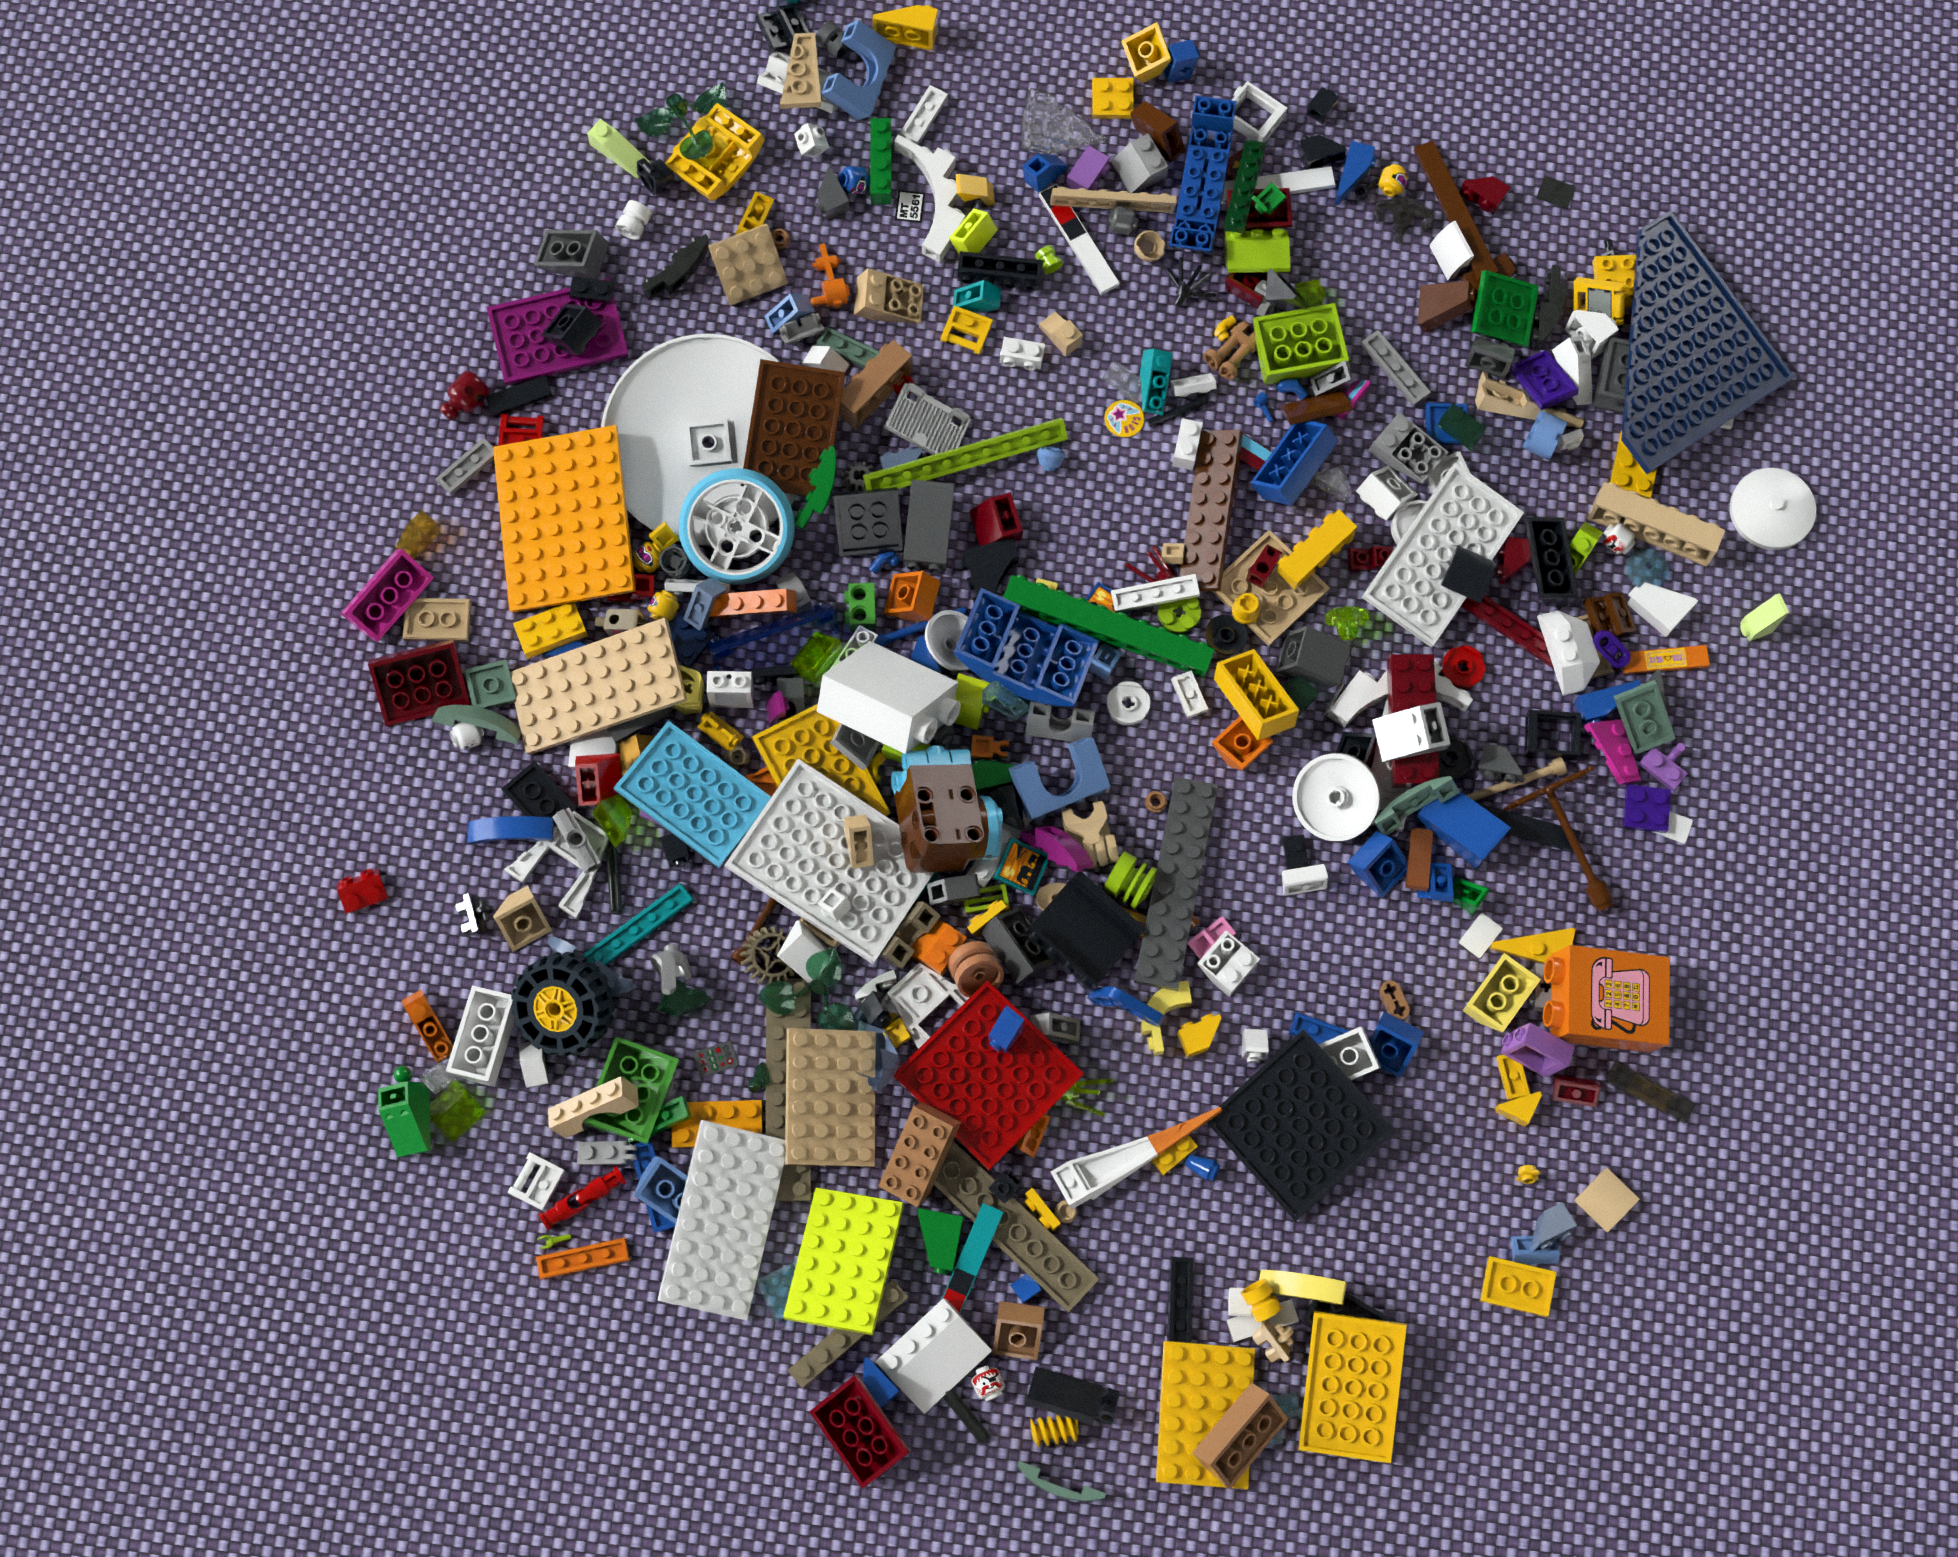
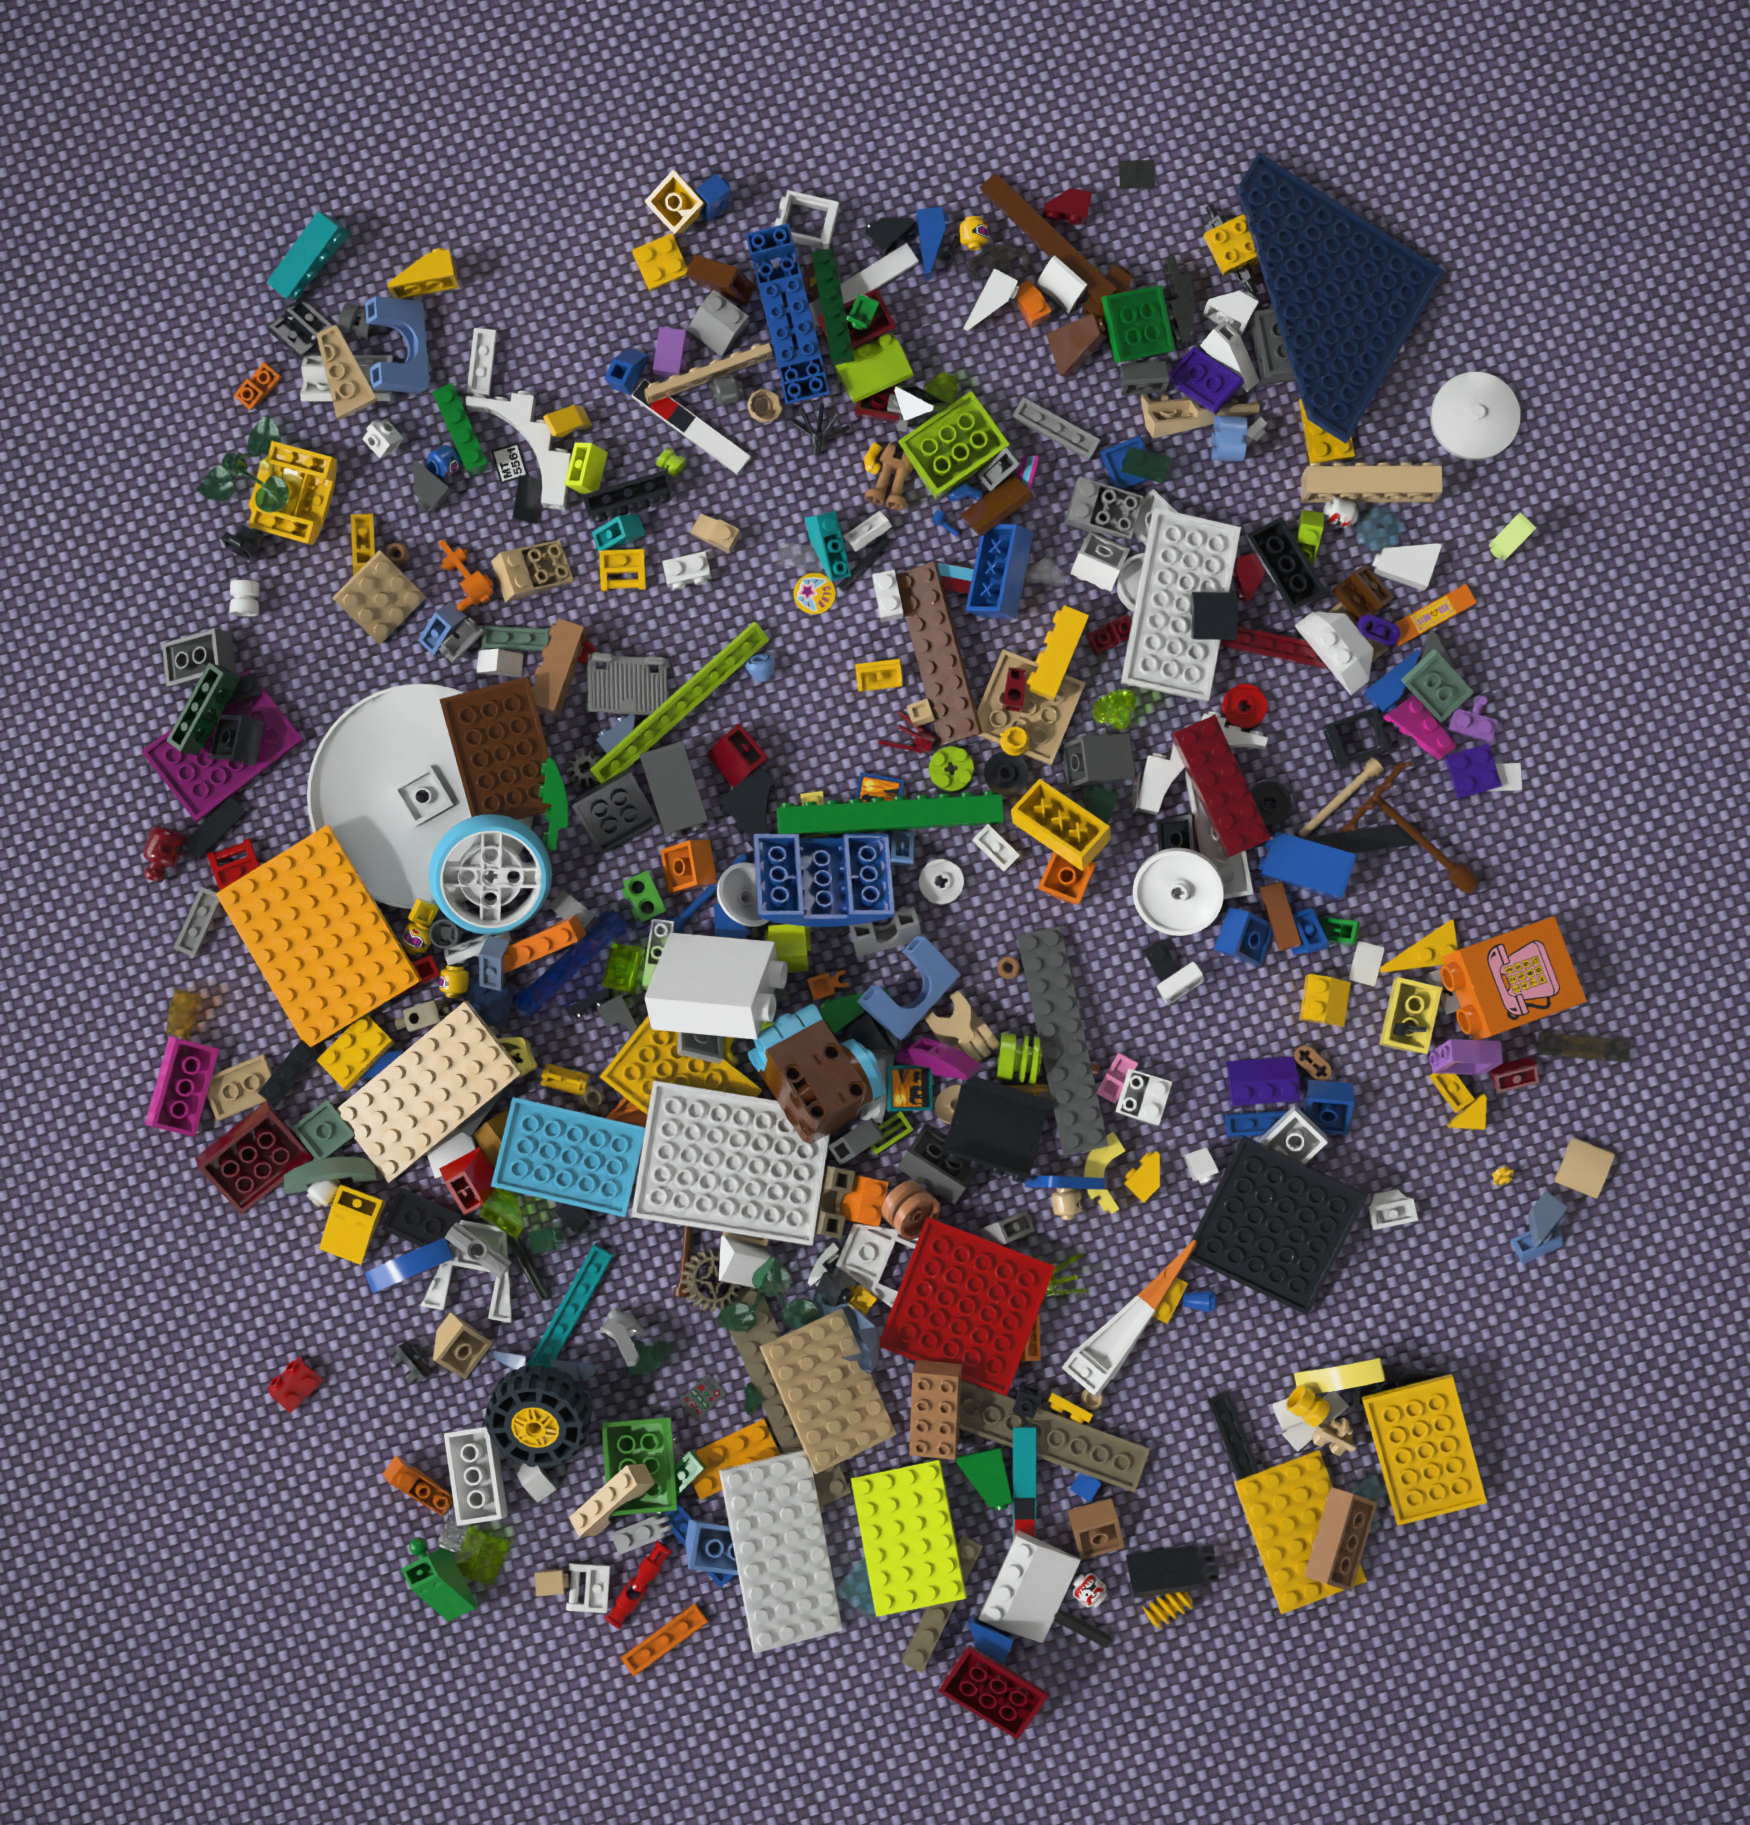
camera: 20 degrees left, 10 degrees up
lime hand [537,1234,571,1250] -> none
yellowish green slope [587,119,651,179] -> none
pearl dark grey slope [642,234,709,300] -> none
white window [706,671,754,708] -> none
magenta slope [766,691,789,727] -> none
white slope [817,888,852,922] -> none
tan arch [844,814,874,869] -> none
blue arm [868,551,900,575] -> none
yellow plate [967,900,1011,936] -> none
clear light blue slope [982,680,1030,720] -> none
blue slope [988,1006,1025,1053] -> none
sand green slope [1017,1461,1106,1502] -> none
clear wedge [1022,88,1107,154] -> none
white plate [1111,574,1200,613] -> none
black brick [1306,87,1339,125] -> none
slope [1372,702,1451,762] -> none
sand green slope [1374,776,1460,836] -> none
dark grey slope [1478,744,1525,784] -> none
yellow plate [1480,1256,1556,1318] -> none
yellow container [1574,277,1625,326] -> none
none -> dark green brick [166,663,241,756]
none -> orange slope [234,362,282,410]
none -> black plate [258,1040,319,1107]
none -> yellow slope [319,1185,387,1265]
none -> black slope [512,475,542,525]
none -> clear green slope [528,1226,564,1255]
none -> tan brick [534,1568,569,1597]
none -> yellow hinge [855,659,903,692]
none -> white slope [963,269,1020,331]
none -> orange slope [1013,280,1051,329]
none -> tan head [1052,1188,1082,1220]
none -> dark purple slope [1226,1056,1301,1107]
none -> yellow slope [1299,974,1351,1027]
none -> white slope [1368,1189,1418,1230]
none -> black hand [1393,1023,1427,1037]

